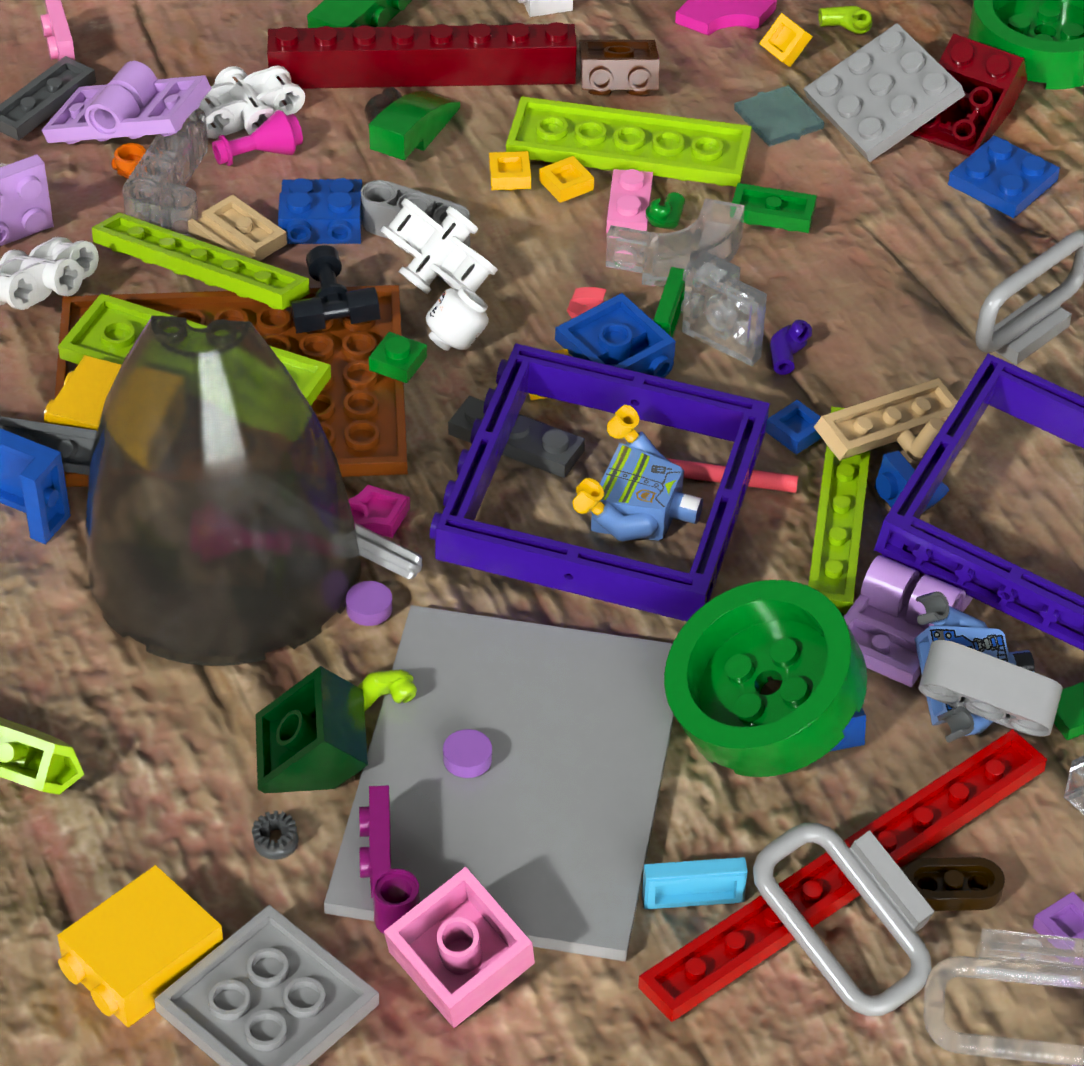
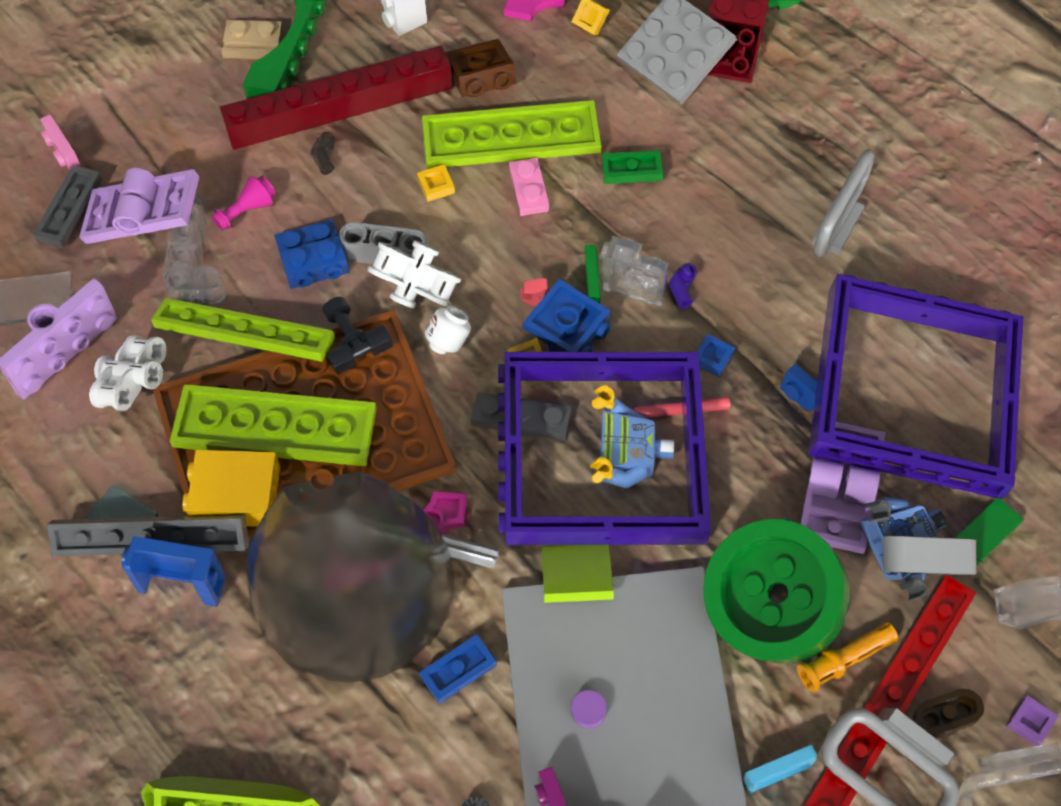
camera: 15 degrees left, 15 degrees up
orange plate [112,143,151,179] -> none
tan plate [188,194,287,261] -> none
white axle [190,65,306,139] -> none
dark green slope [255,666,368,794] -> none
medium lavender tile [346,581,393,626] -> none
lime arm [357,669,417,712] -> none
green slope [369,91,460,161] -> none
green plate [369,332,427,383] -> none
yellow plate [539,156,594,203] -> none
clear arch [606,198,745,286] -> none
green arm [646,192,685,230] -> none
clear light blue piece [734,85,824,147] -> none
lime plate [808,406,870,614] -> none
tan plate [814,378,958,461] -> none
blue plate [948,135,1060,218] -> none
none -> blue plate [419,634,497,704]
none -> lime tile [542,545,614,603]
none -> light orange pin [797,622,899,693]

